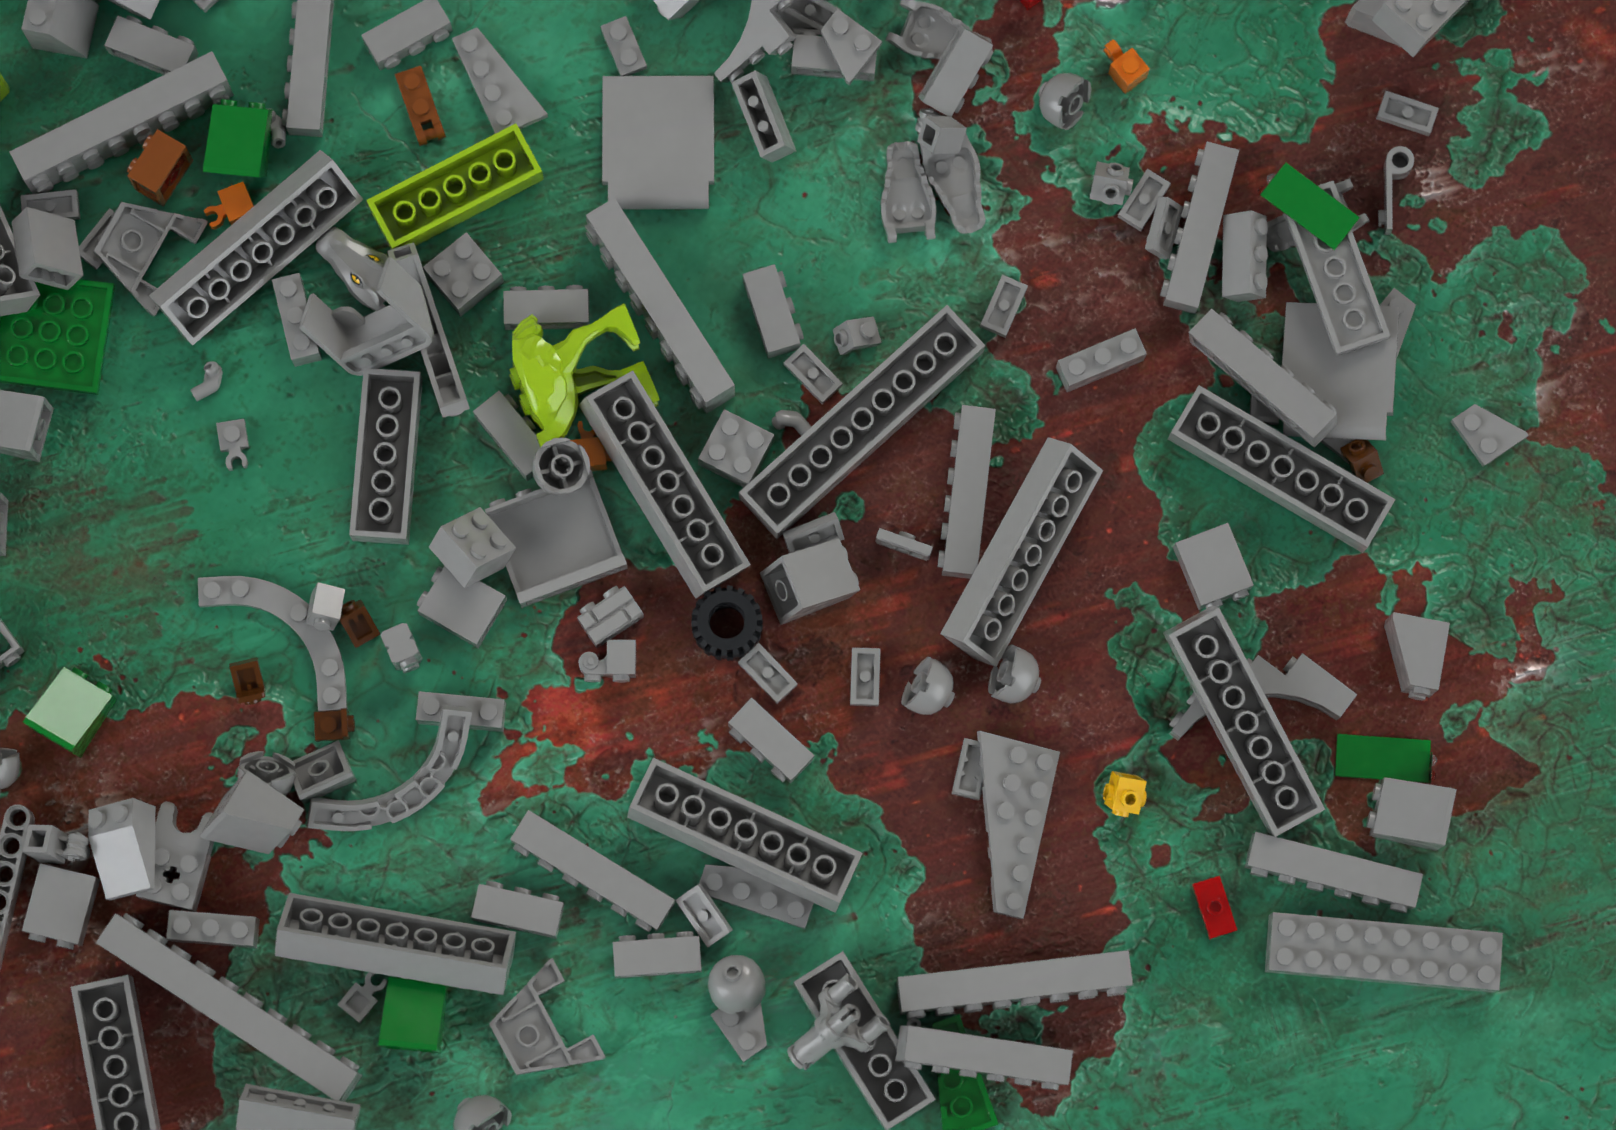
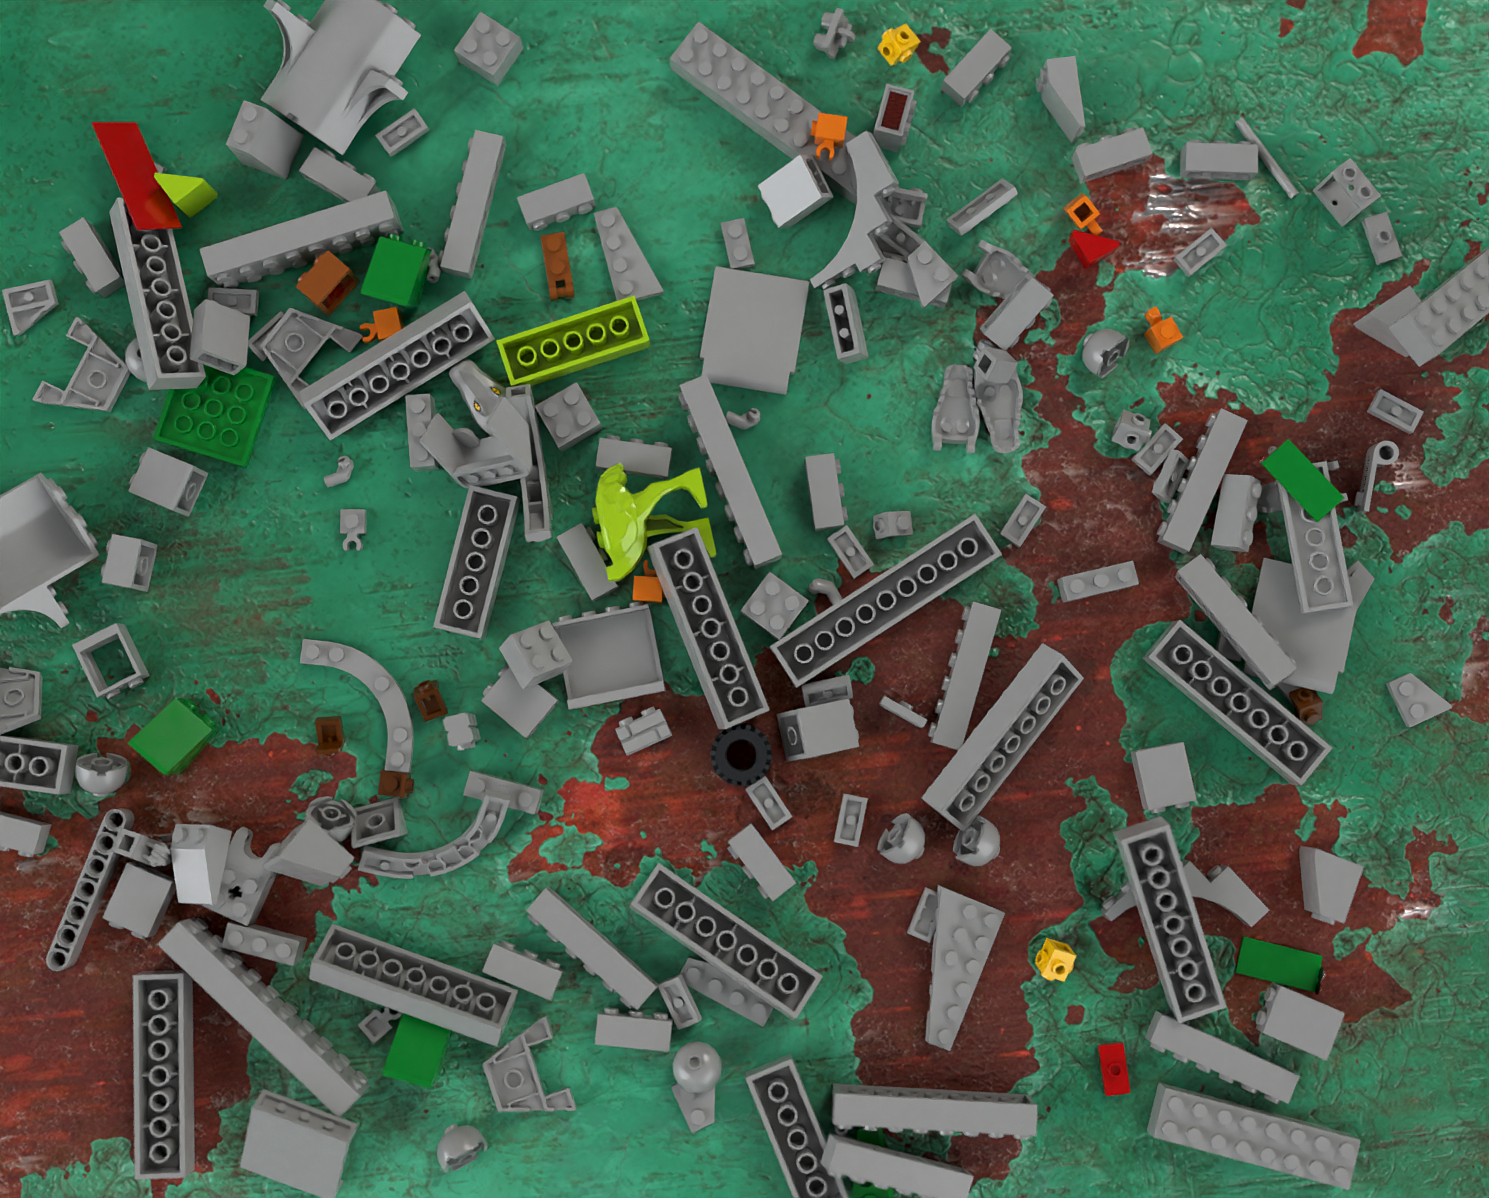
camera: 15 degrees right, 5 degrees up
light grey brick [306,582,345,631] -> none
light grey cylinder [532,438,590,496] -> none
light grey brick [578,640,636,683] -> none
light grey wheel [787,974,890,1070] -> none
none -> light grey arm [725,408,760,430]

